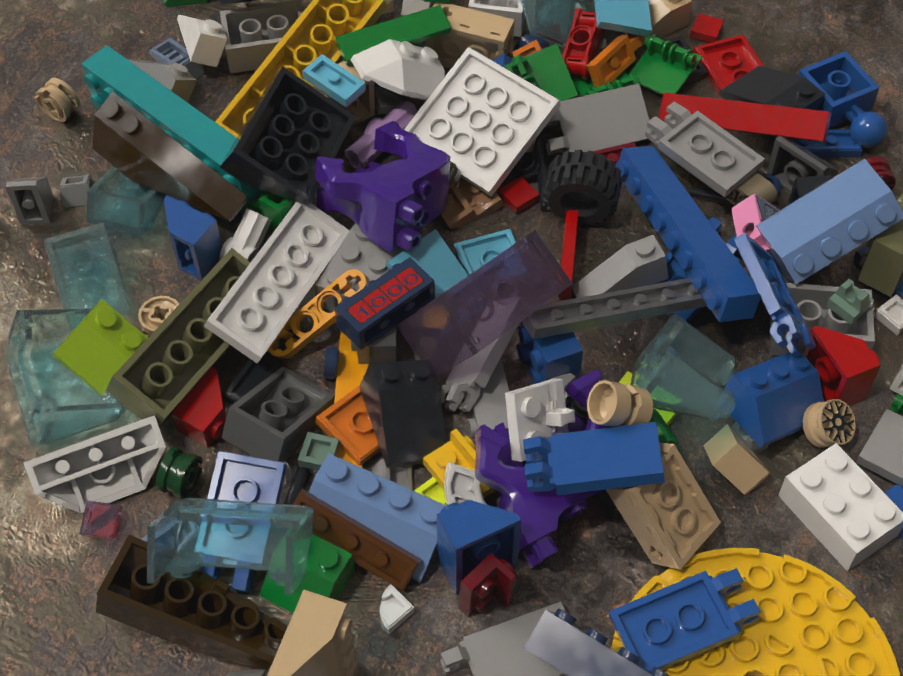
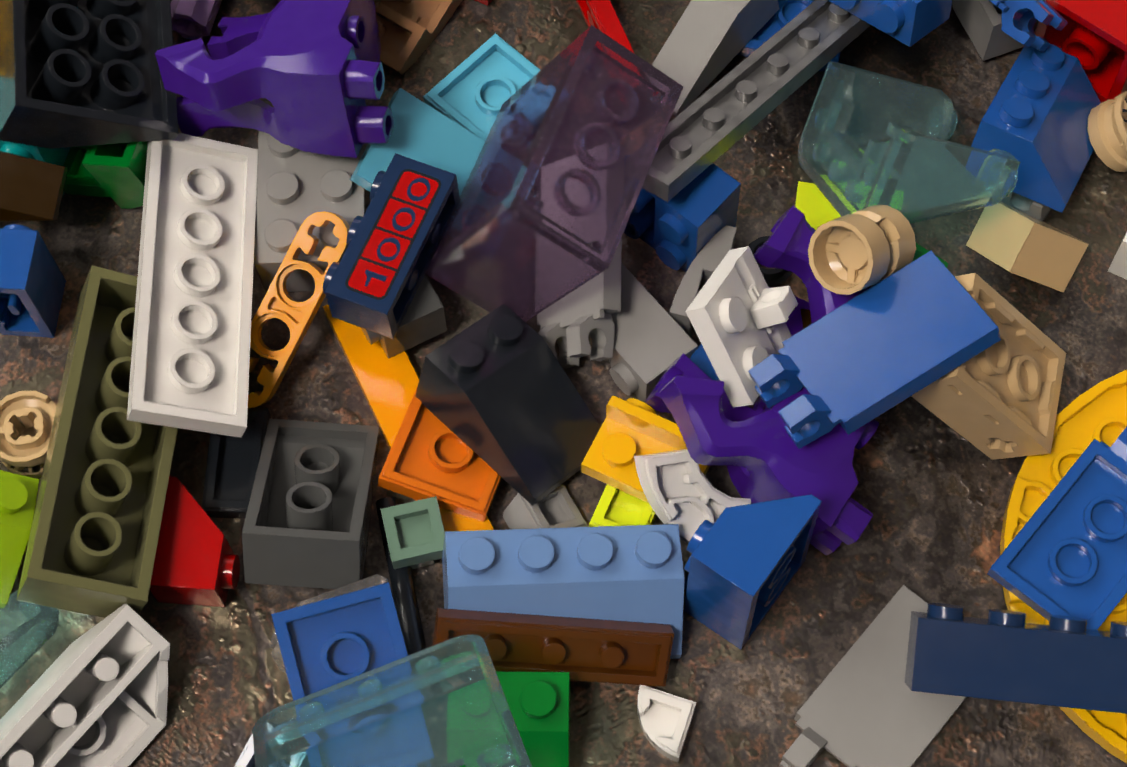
camera: 25 degrees left, 10 degrees up
dark green wheel [156,447,203,500] -> none
white piece [220,209,272,262] -> none
dark blue tile [323,347,339,379] -> none
dark red bracket [458,553,517,618] -> none

